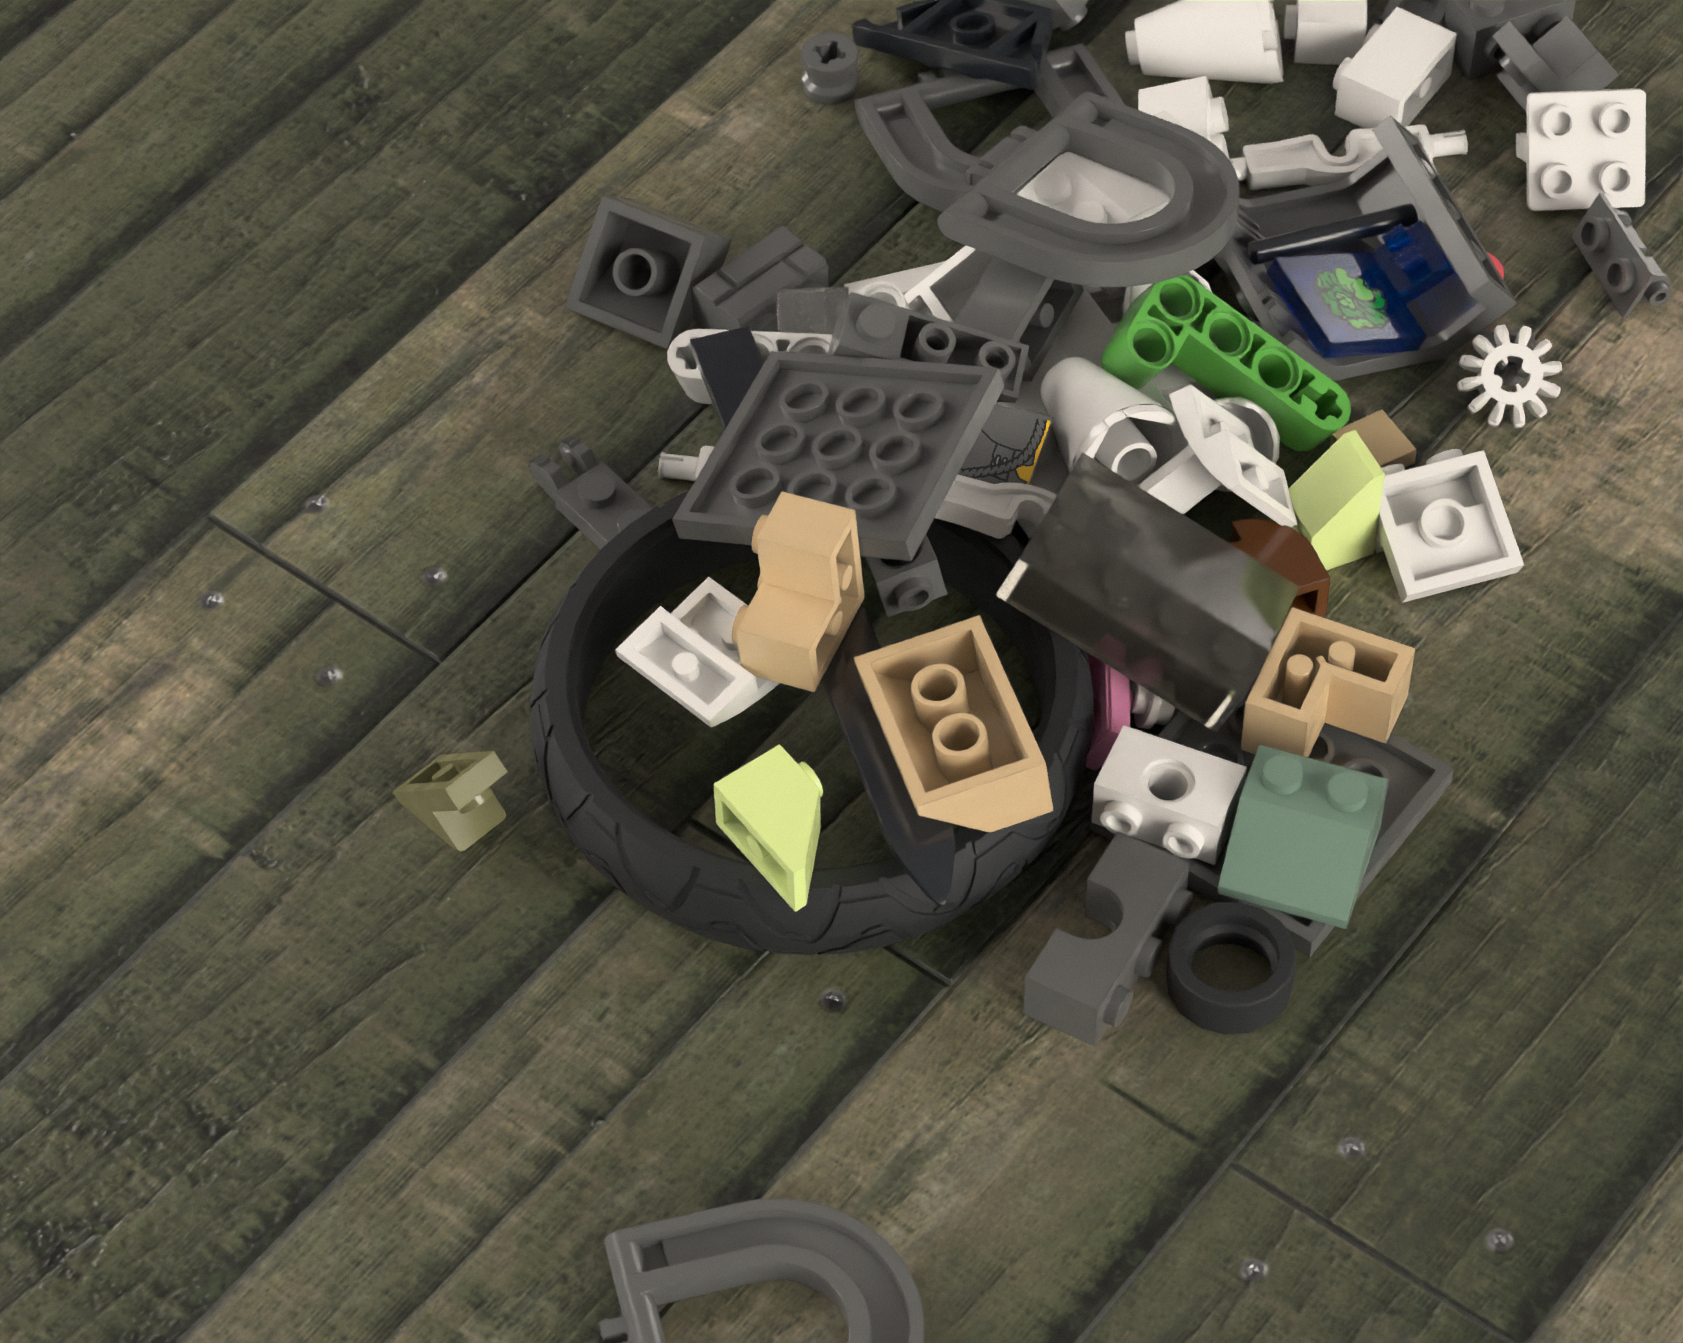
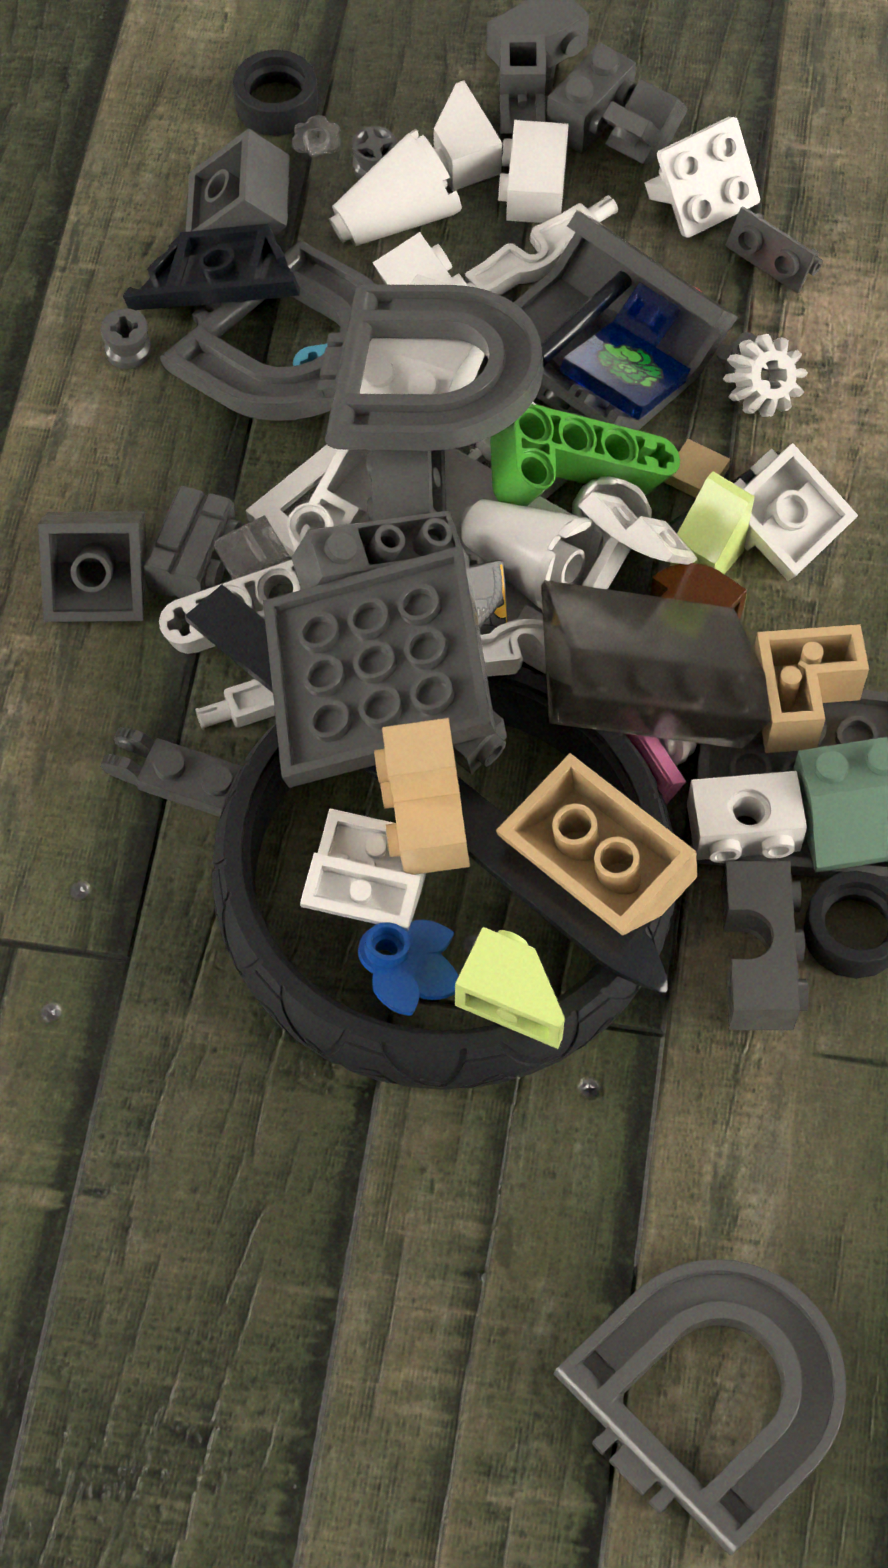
camera: 30 degrees left, 10 degrees up
olive slope [393,751,507,852] -> none
none -> blue plate [358,920,459,1016]

